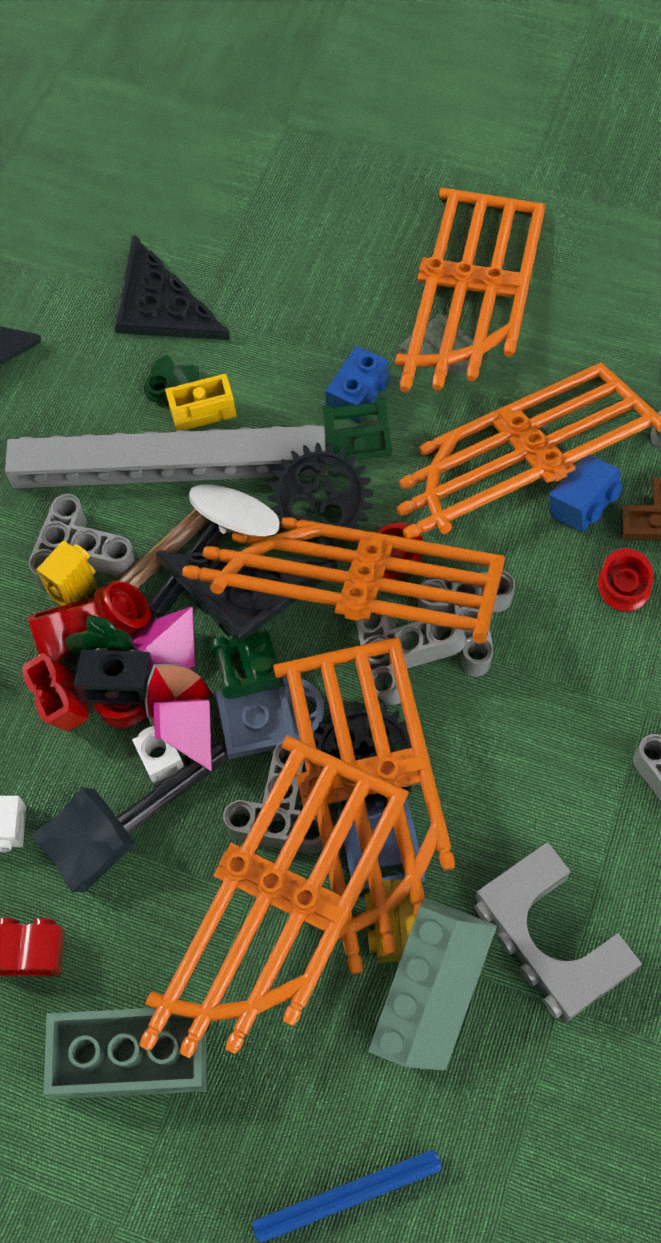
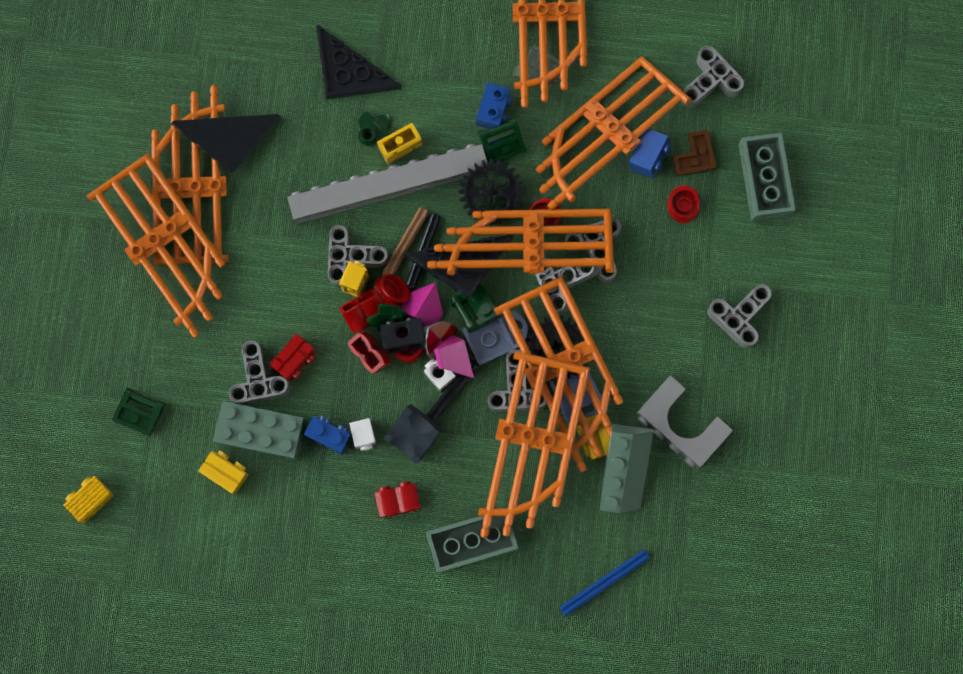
camera: 15 degrees left, 15 degrees up
white shield [189,484,280,536] -> none

